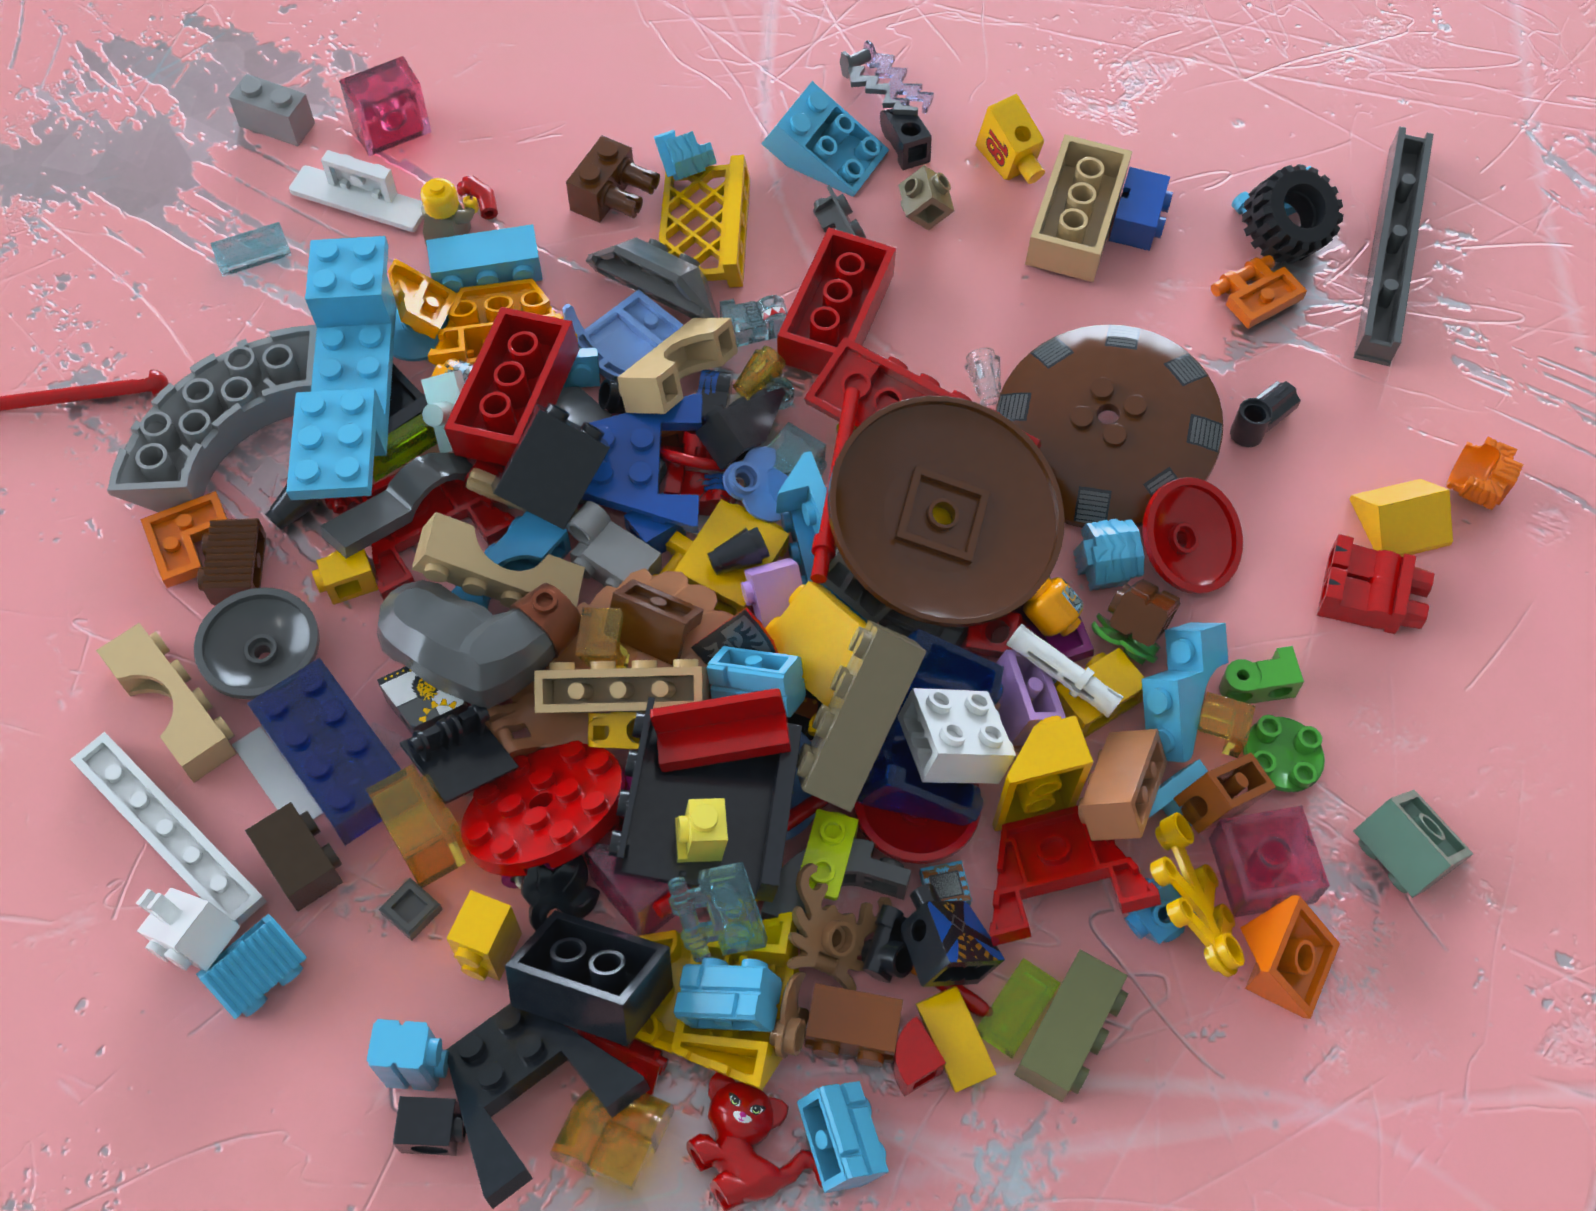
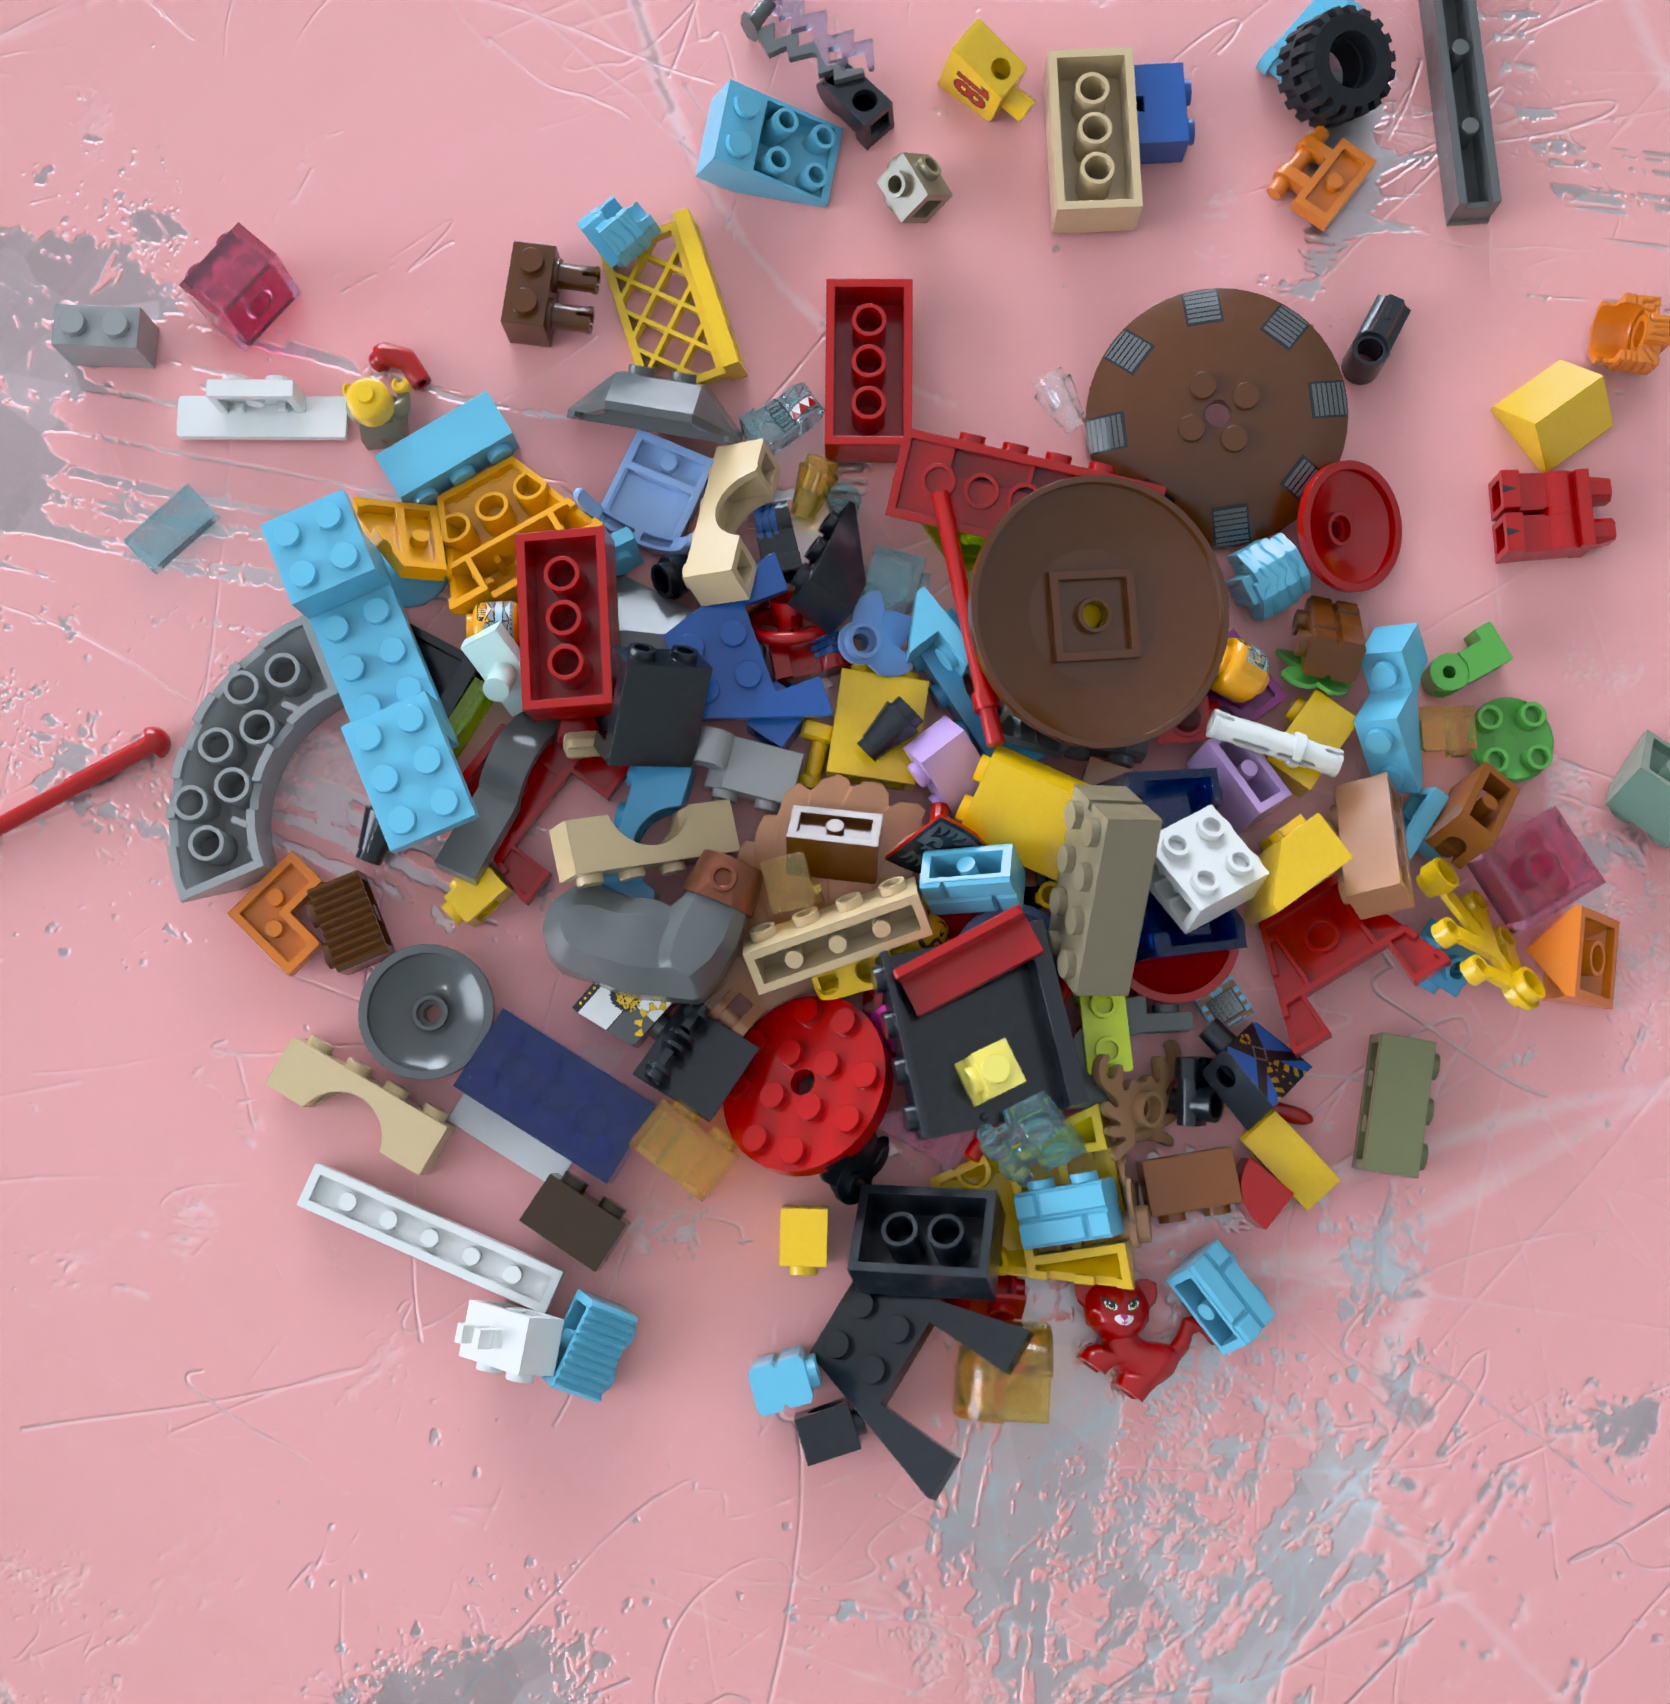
camera: 15 degrees left, 20 degrees up
dark grey tile [379,878,443,941] -> none
dark grey hinge [813,185,866,238] -> none
clear neon green tile [977,958,1061,1058] -> none

